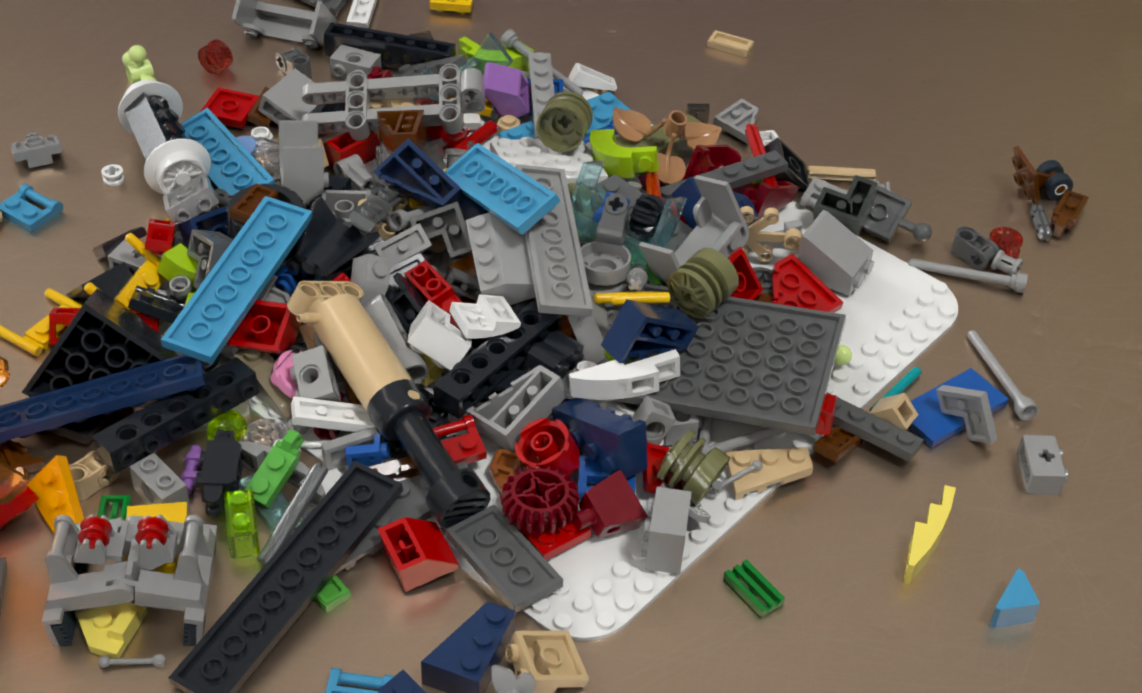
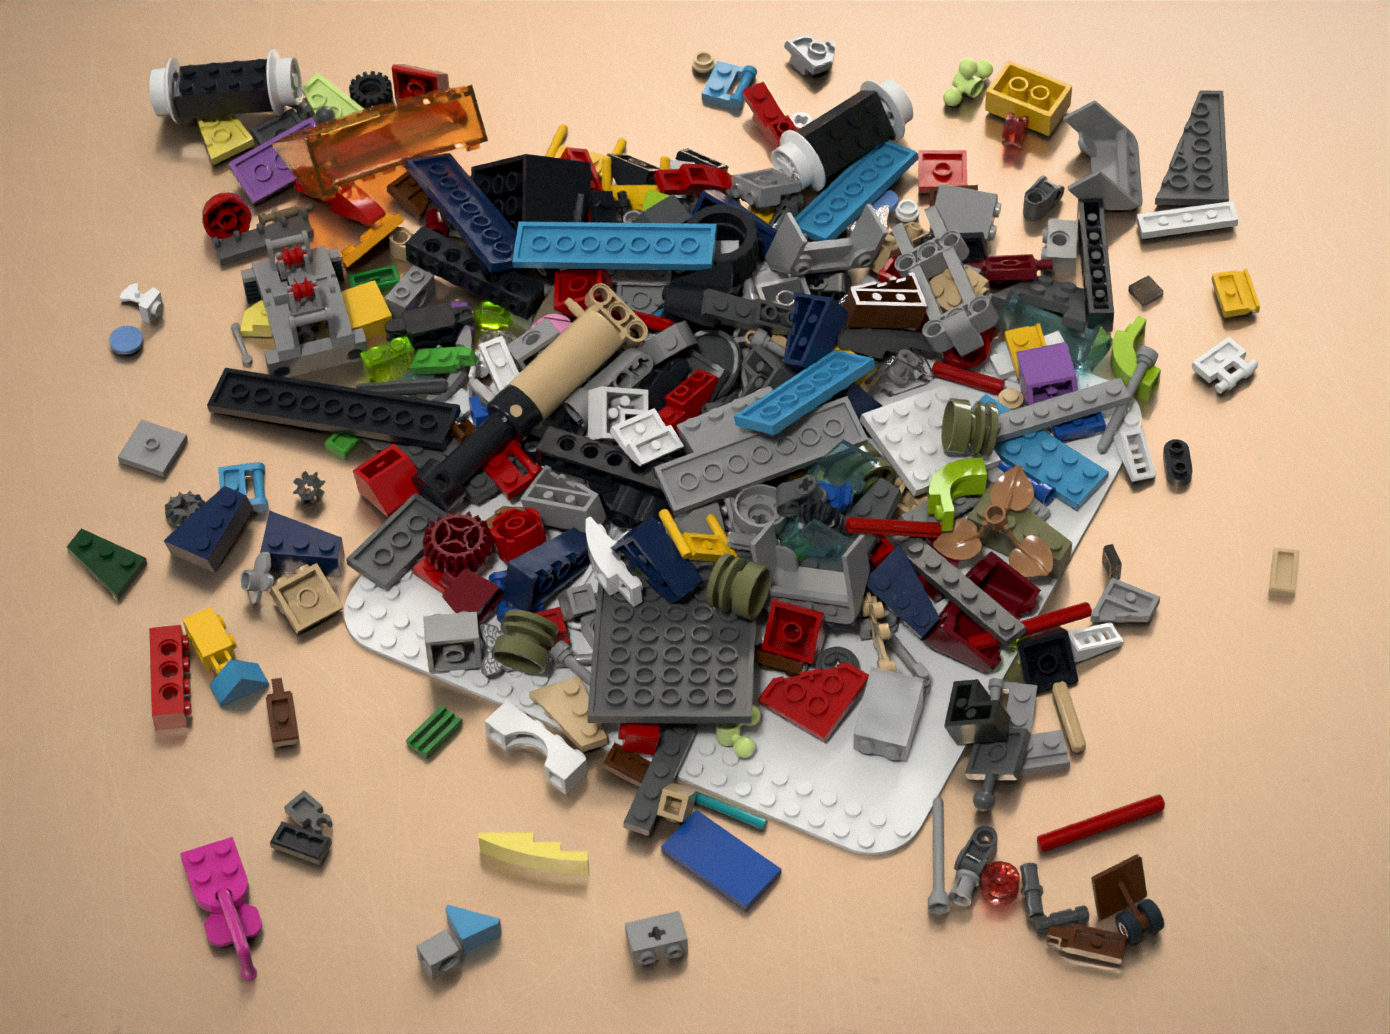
camera: 80 degrees right, 10 degrees up
reddish brown plate [229,184,278,223] -> none
light grey plate [374,223,432,266] -> none
light grey hinge [712,460,763,493] -> none
light grey plate [936,385,998,444] -> none
light grey piece [967,330,1039,420] -> none
none -> dark grey gear [293,471,325,504]
none -> light grey brick [416,930,463,980]
none -> dark red cone [425,208,448,237]
none -> white arch [485,700,588,794]
none -> red slope [741,81,797,150]
none -> yellow brick [985,60,1073,136]
none -> dark grey pin [1020,863,1044,921]
none -> red axle [1037,794,1165,851]
none -> black plate [1163,439,1193,486]
none -> white plate [1192,337,1258,394]

